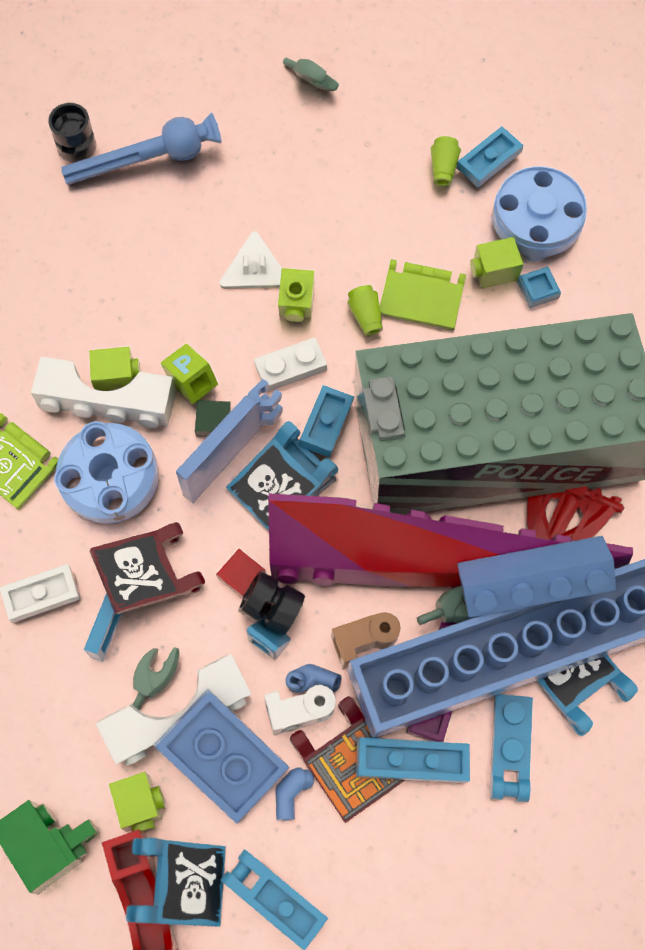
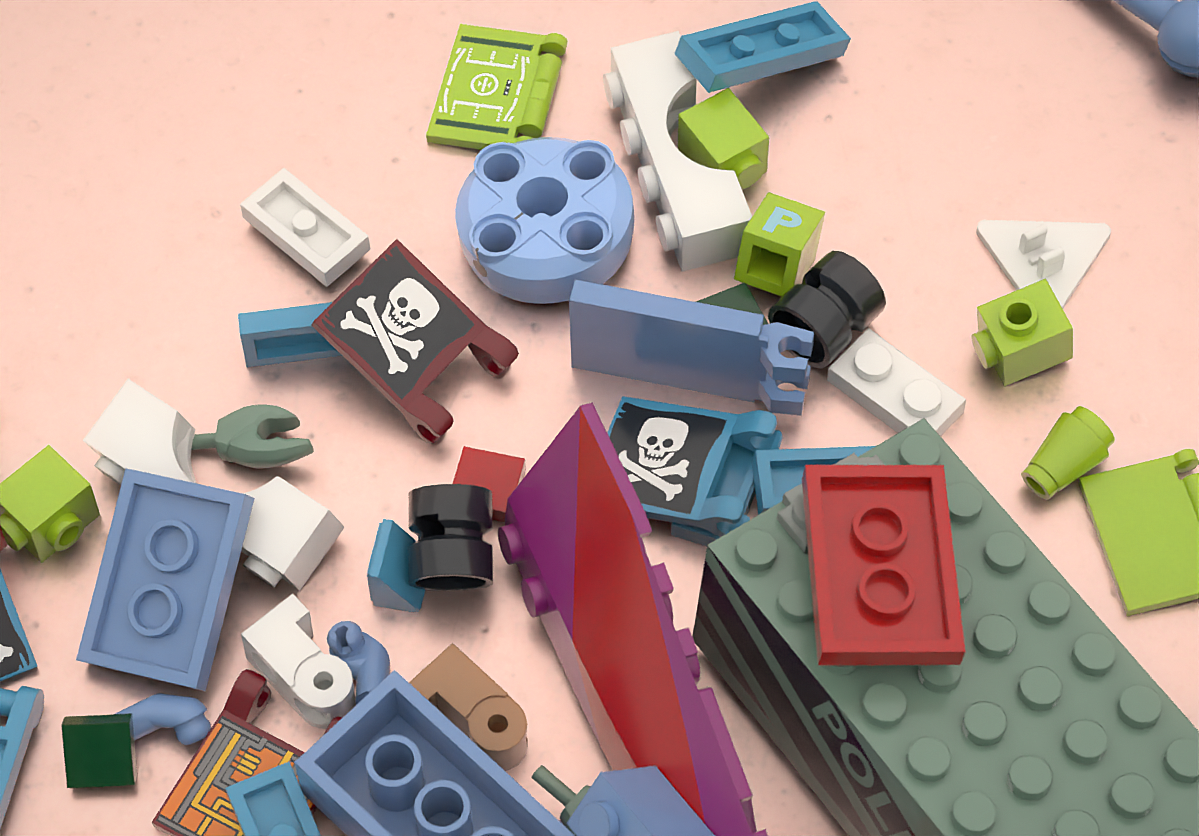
camera: 65 degrees right, 10 degrees down
none -> dark green tile [61,713,137,788]
none -> dark azure plate [674,1,851,93]
none -> black wheel [768,250,887,368]
none -> plate [802,465,965,666]

